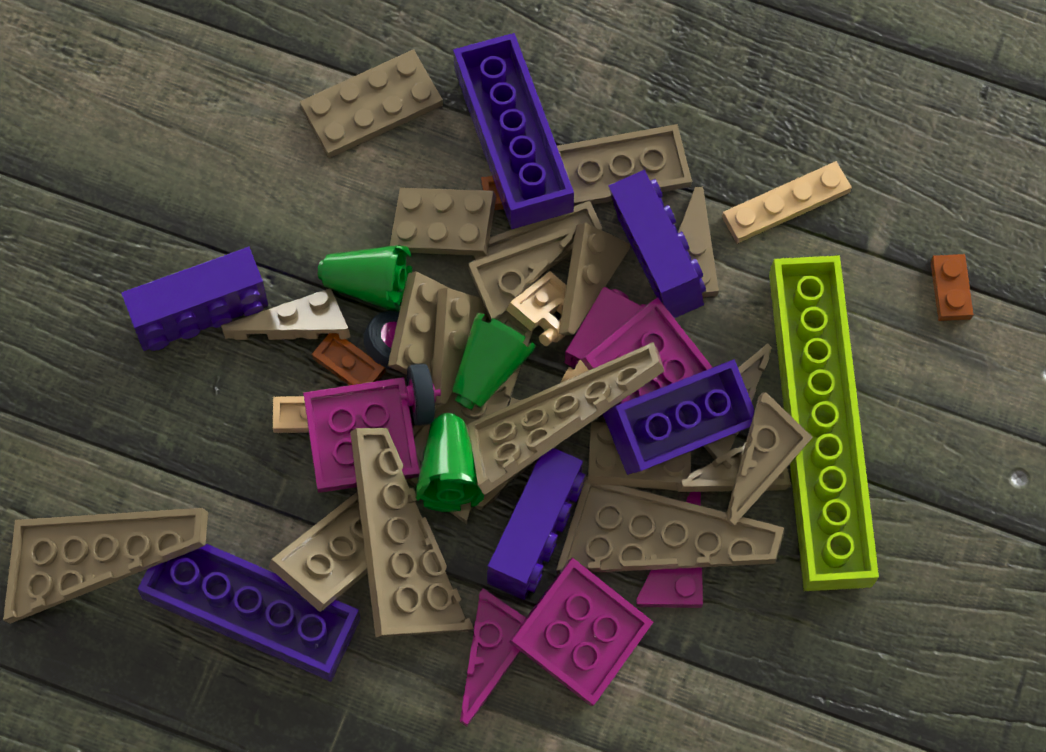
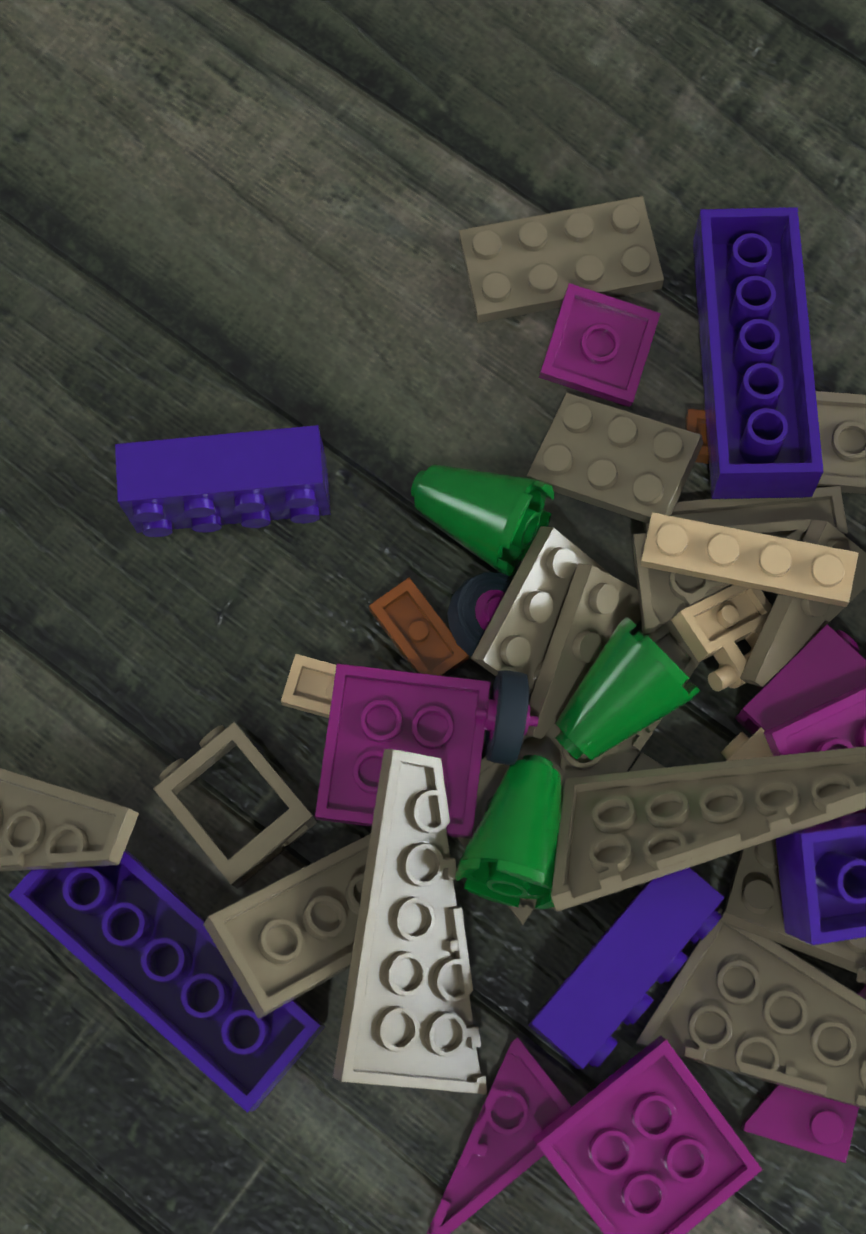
camera: 25 degrees right, 5 degrees up
dark tan wing [221,288,351,340] -> none
none -> dark tan window [153,722,317,889]
none -> magenta plate [538,283,661,407]
none -> tan plate [641,512,859,607]

